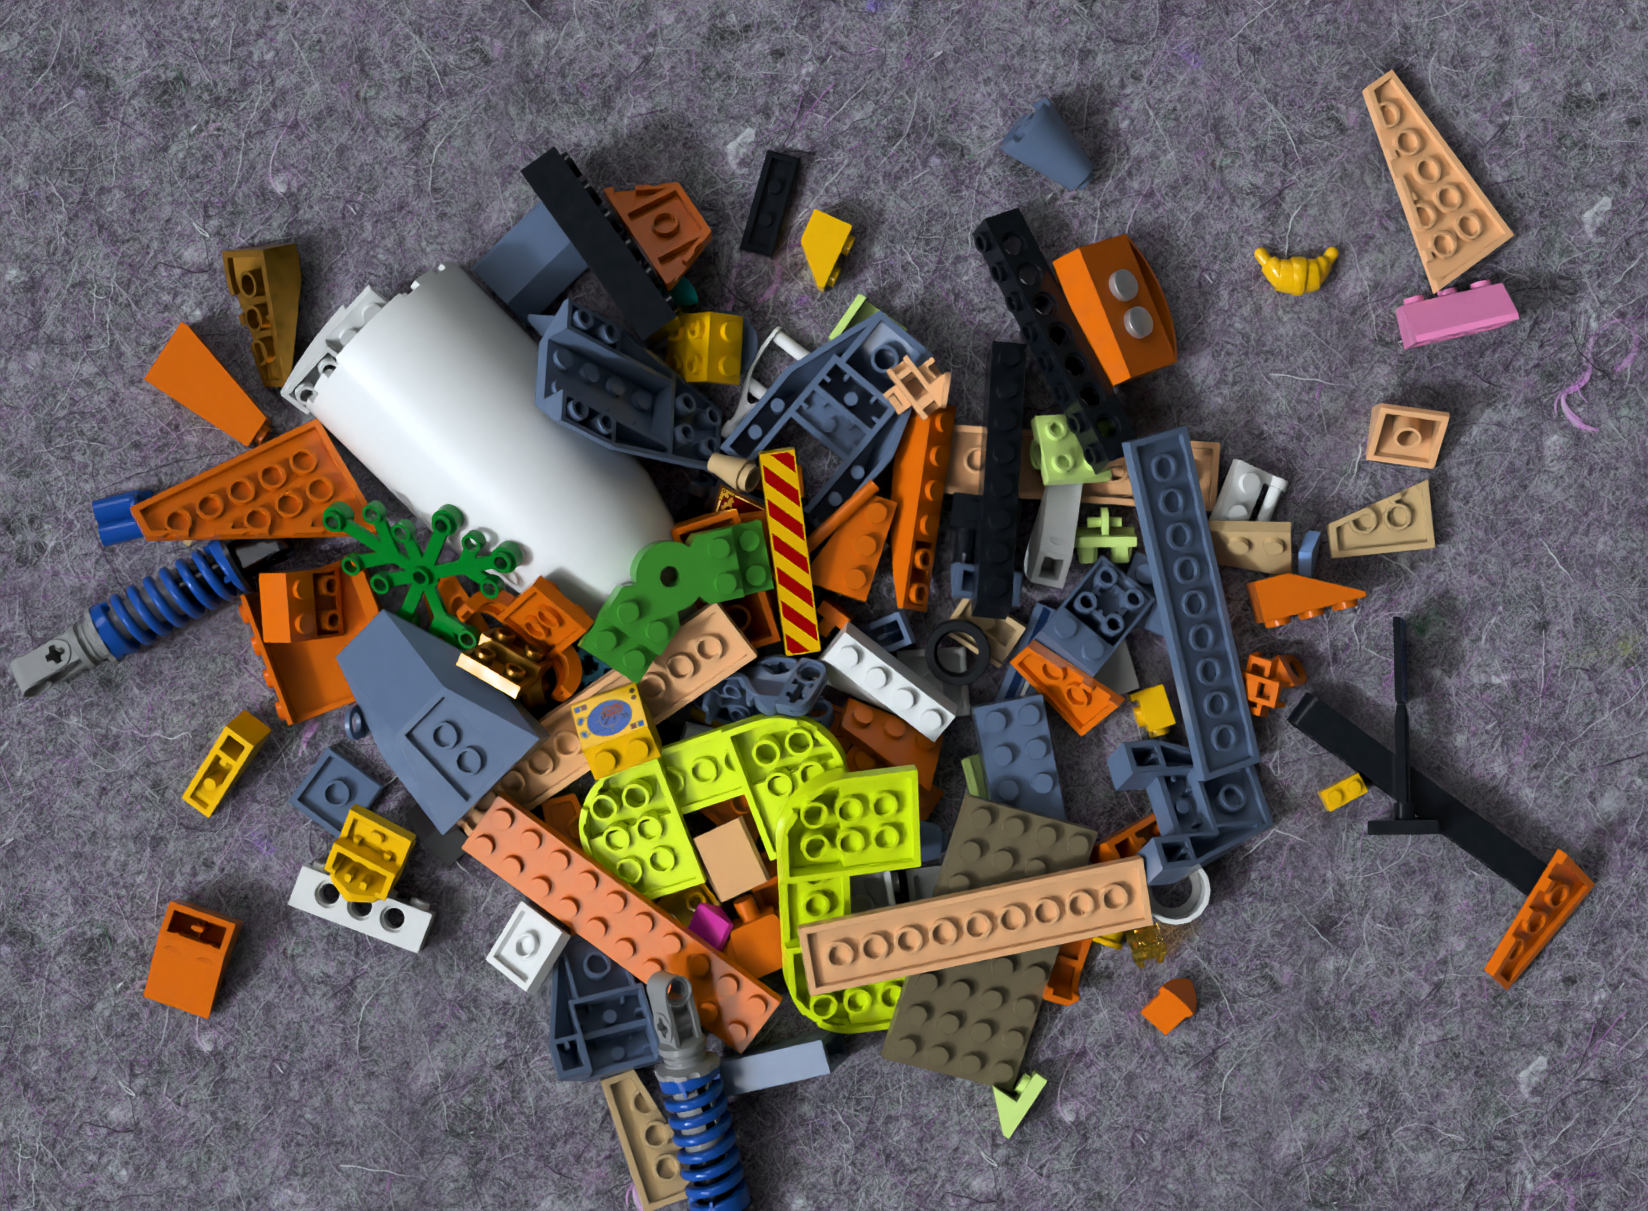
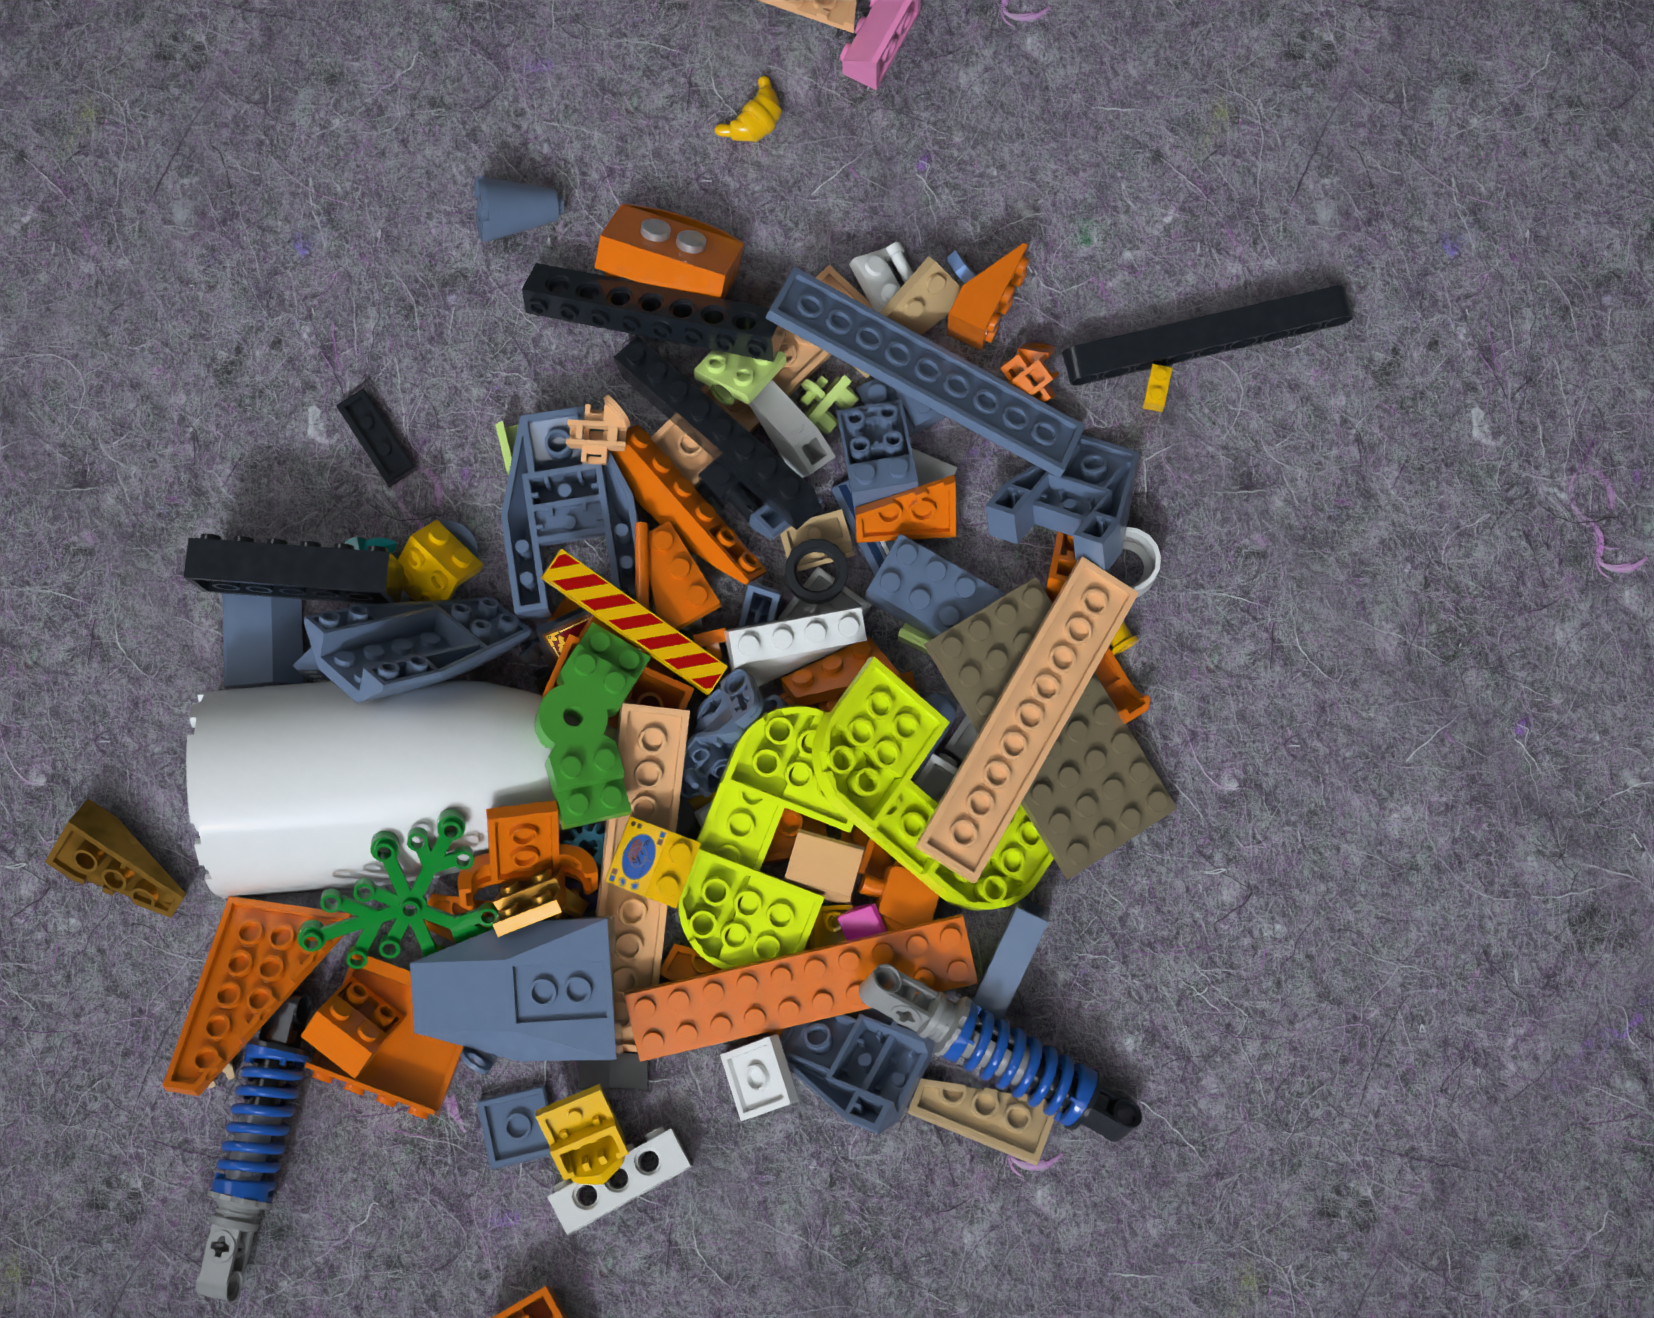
camera: 50 degrees left, 10 degrees down
blue piece [92,489,154,547] -> none
orange slope [144,321,272,449] -> none
yellow slope [181,709,272,818] -> none
white slope [280,285,389,414] -> none
orange wing [603,182,713,292] -> none
tan cone [707,452,761,492] -> none
white piece [721,326,810,439] -> none
yellow slope [800,209,856,293] -> none
yellowish green slope [992,1069,1047,1139] -> none
clear yellow tile [1124,923,1168,969] -> none
yellow brick [1127,684,1176,739] -> none
orange tile [1140,978,1197,1036] -> none
tan wing [1327,479,1435,559] -> none
light nougat slope [1366,403,1450,469] -> none
black piece [1368,617,1442,835] -> none
orange wing [1484,848,1595,991] -> none

